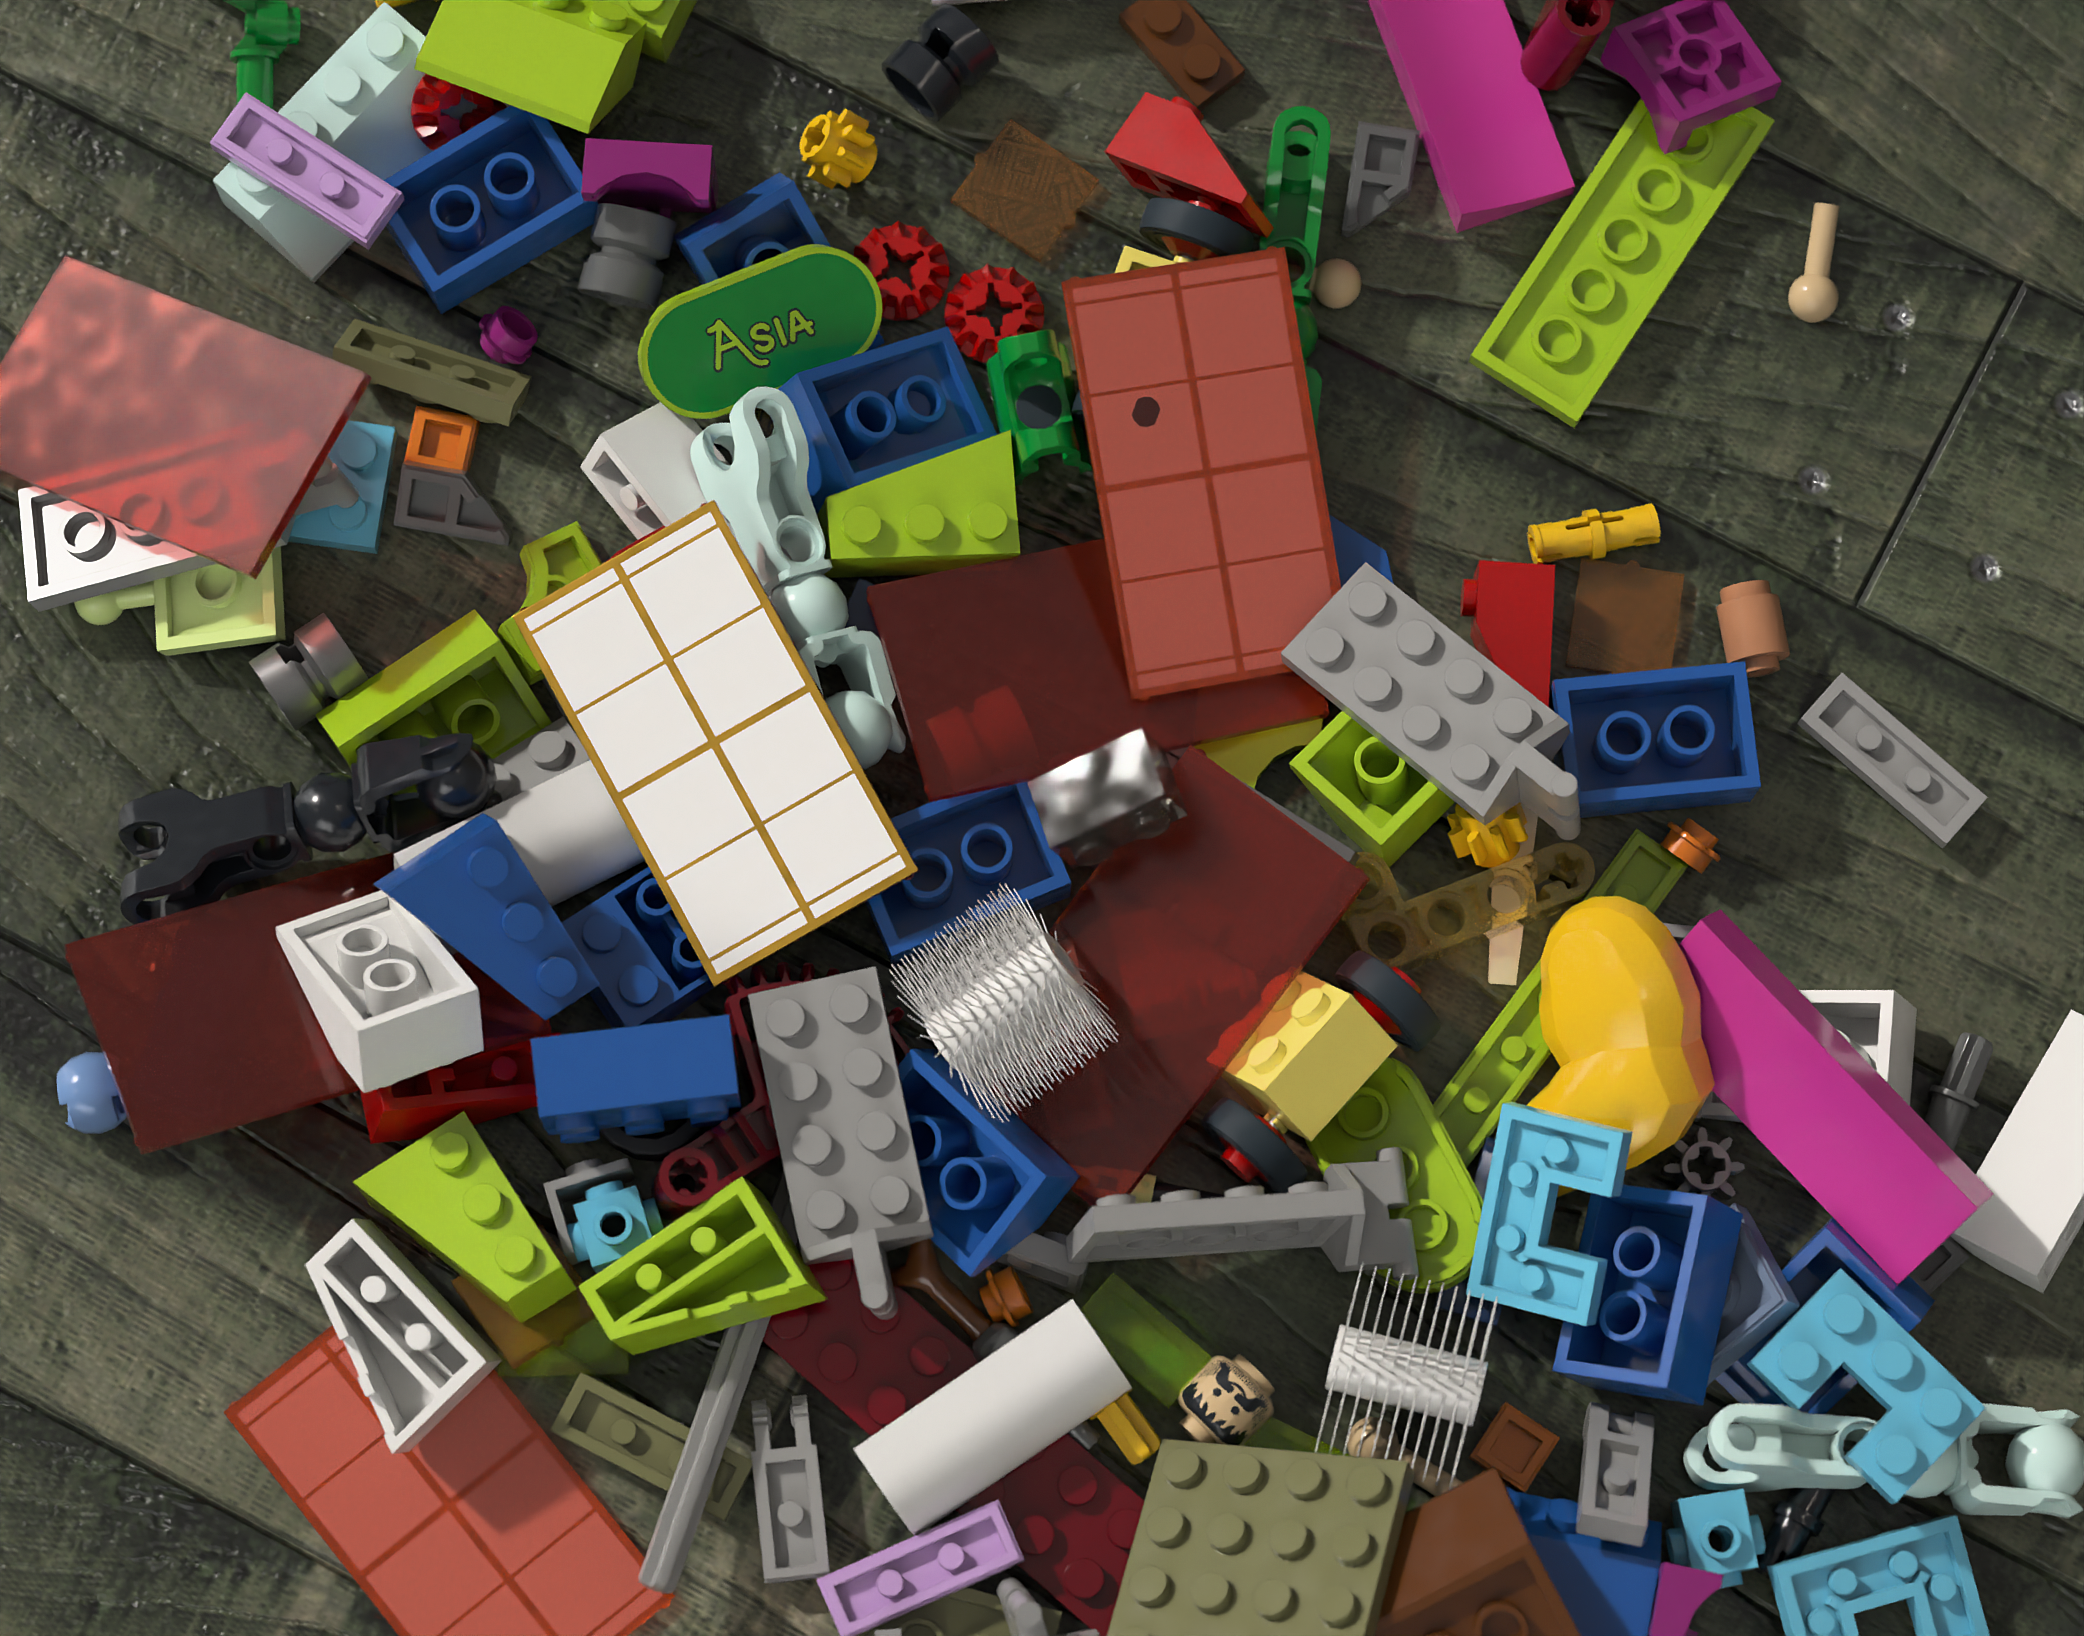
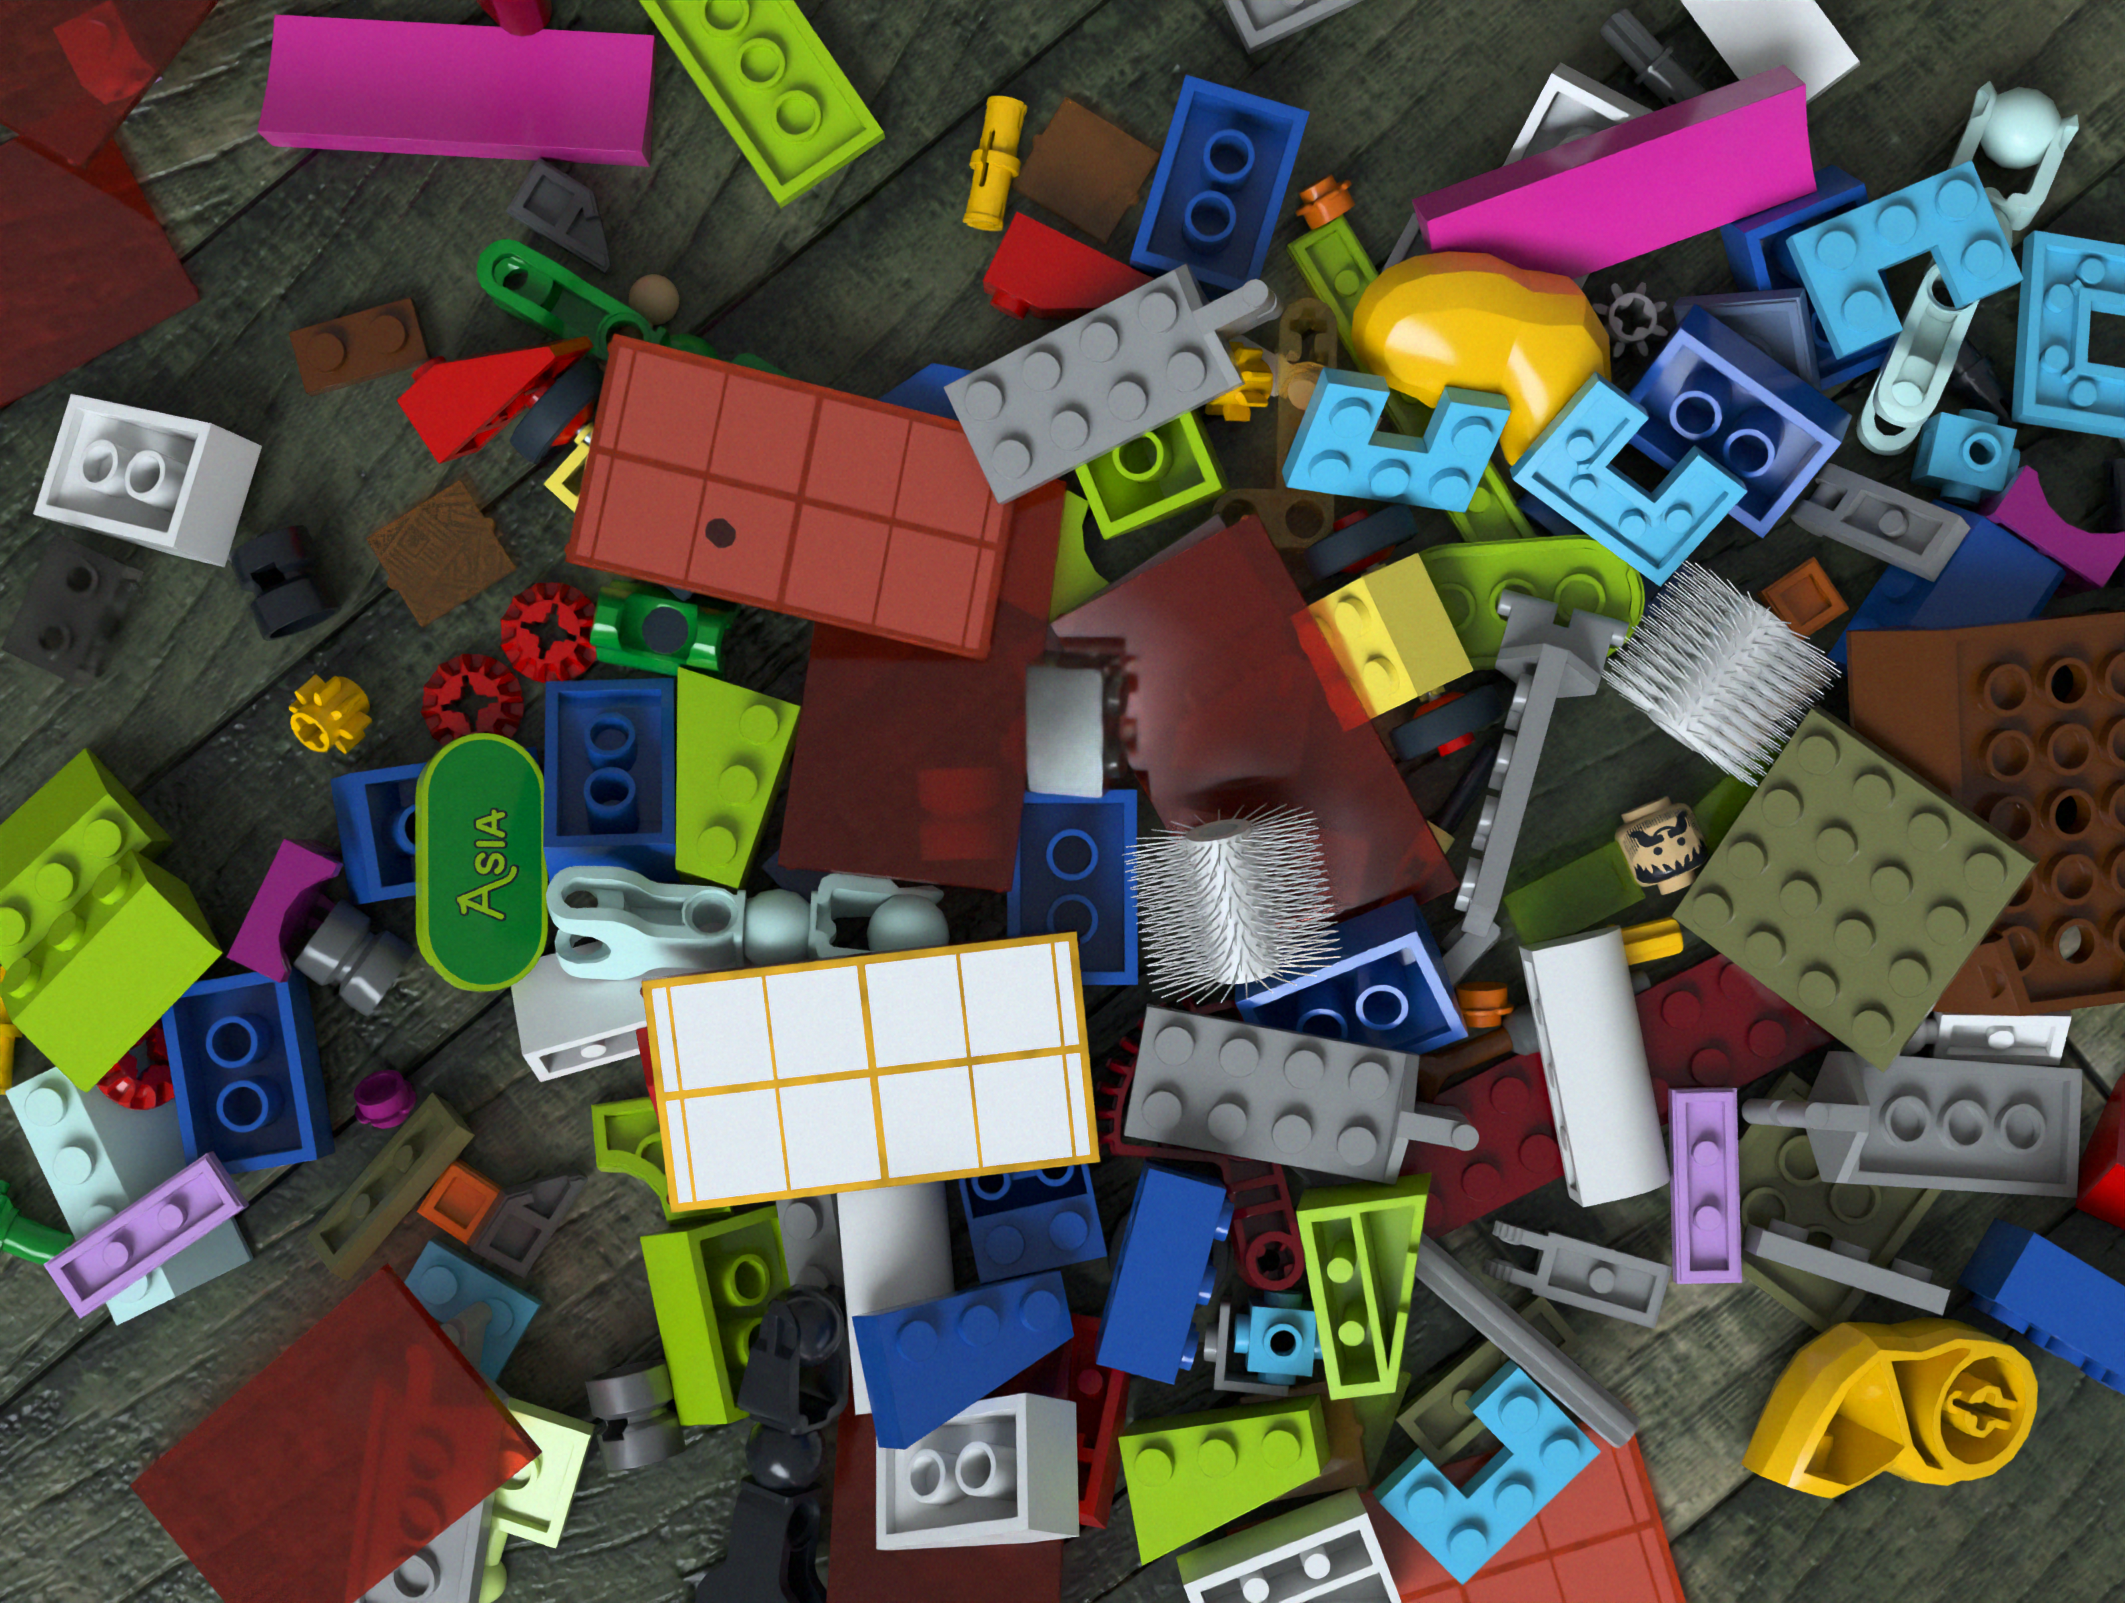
camera: 65 degrees left, 10 degrees up
nougat brick [1716,580,1790,678] -> none
none -> medium azure plate [1281,367,1511,513]
none -> medium azure plate [1372,1359,1601,1585]

